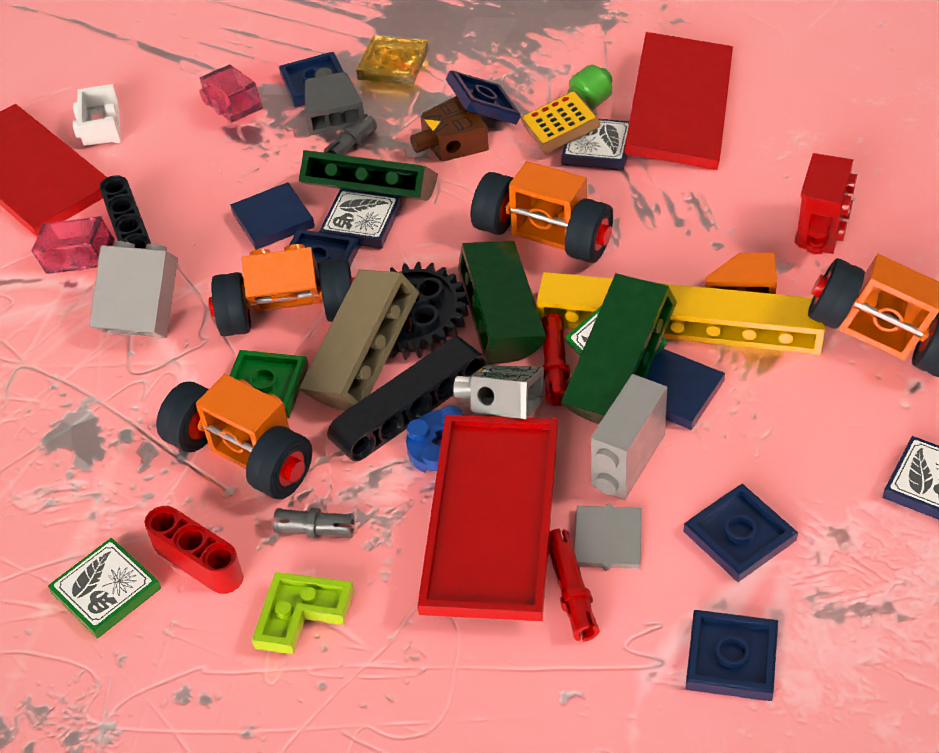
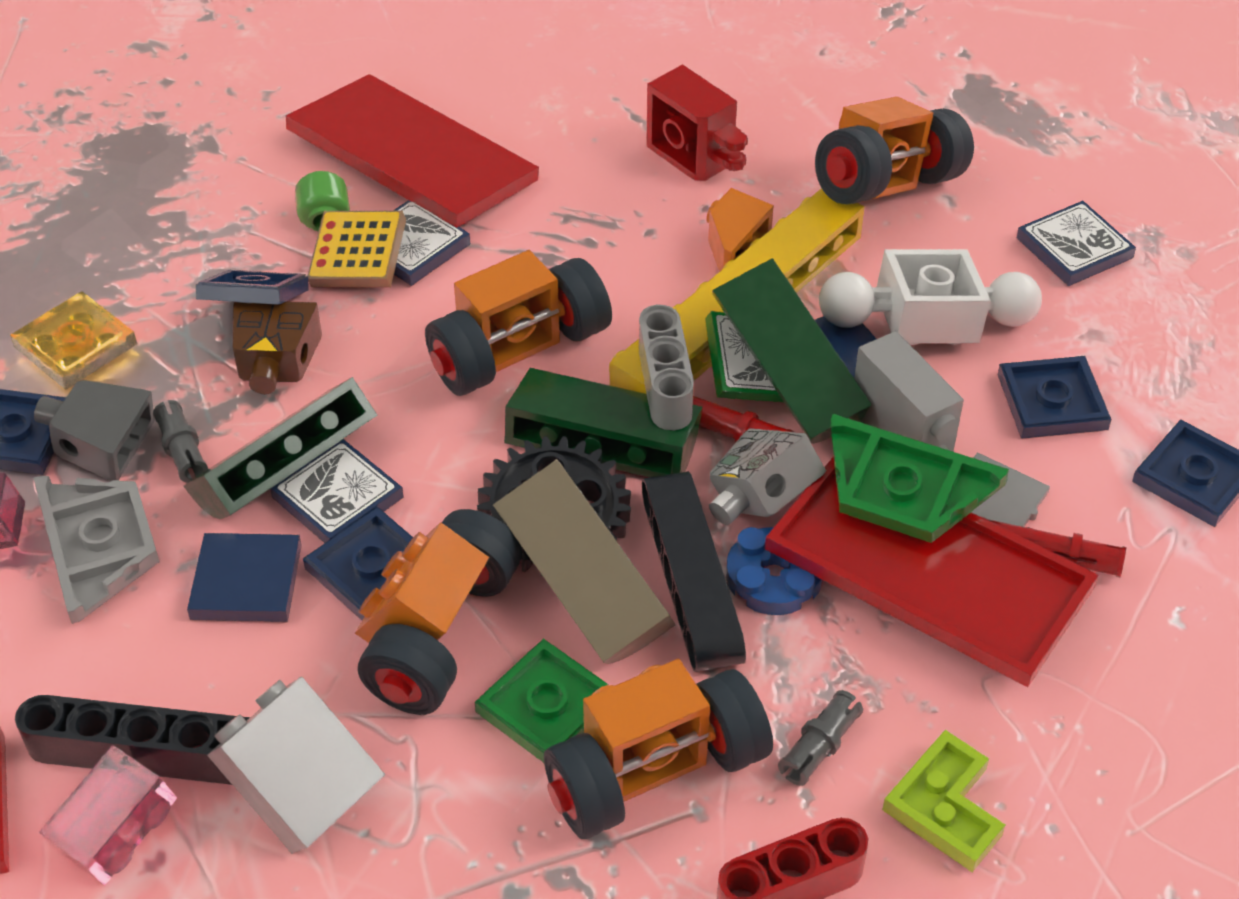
camera: 65 degrees left, 0 degrees up
none -> light grey wing [33,476,160,624]
none -> light grey beam [639,304,694,430]
none -> white brick [819,249,1042,345]
none -> green wing [831,414,1009,543]

